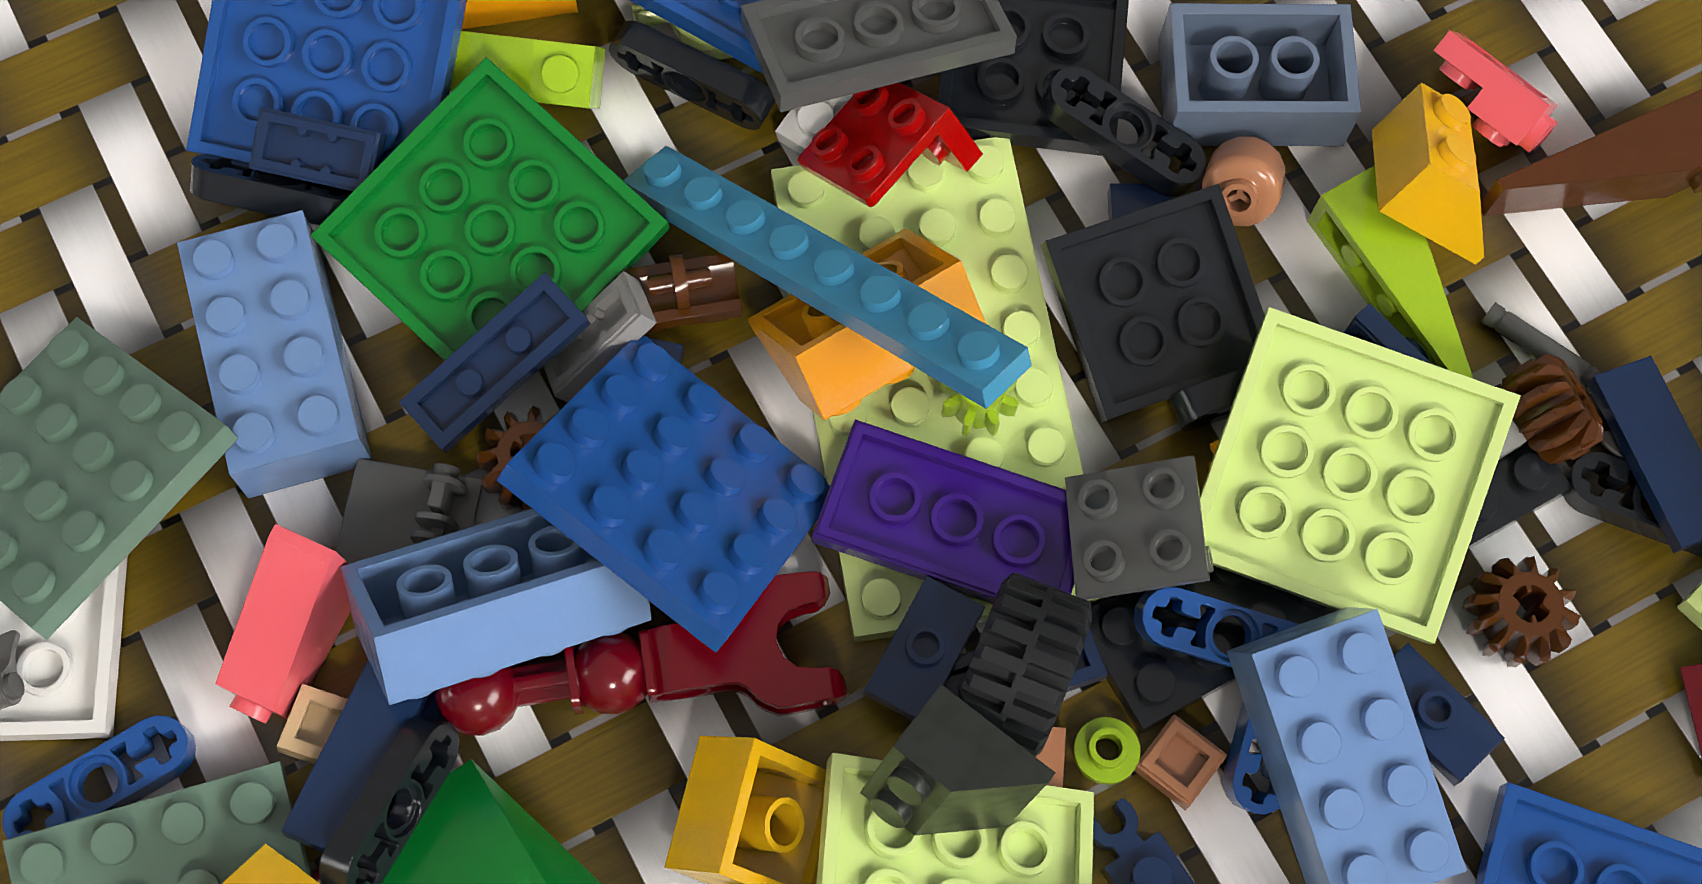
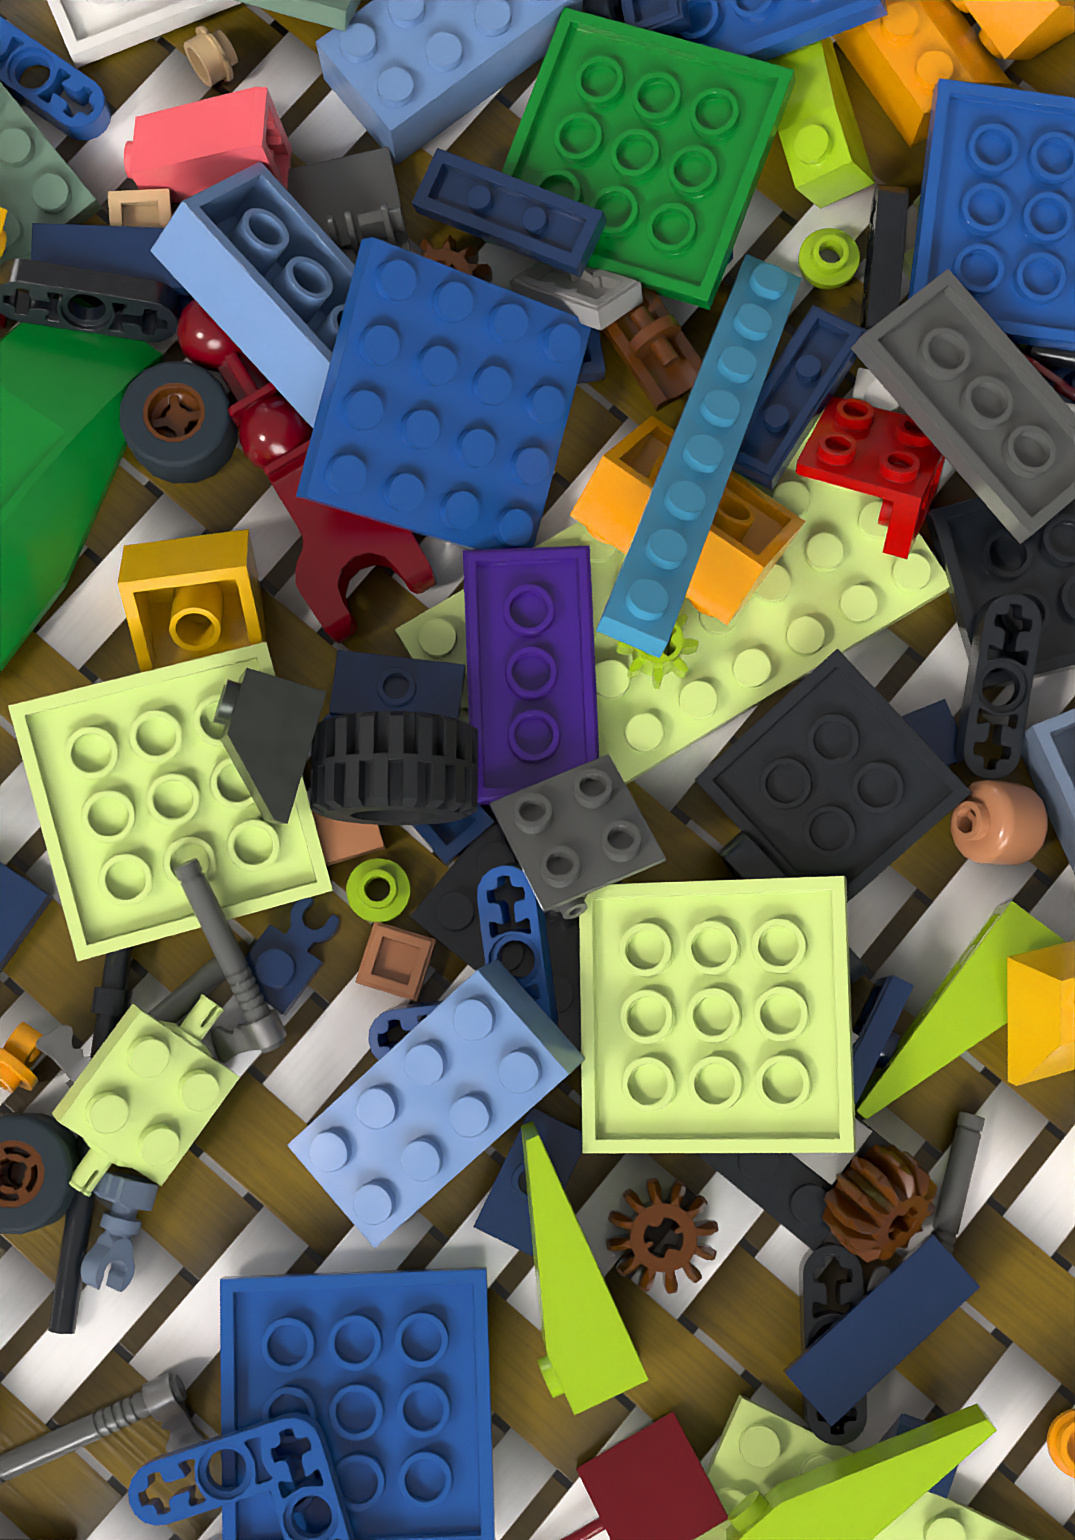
camera: 75 degrees right, 10 degrees up
none -> black wheel [120,361,238,484]
none -> tan plate [184,26,238,87]
none -> lime slope [521,1121,649,1415]
none -> dark blue tile [732,305,868,490]
none -> lime plate [798,228,860,289]

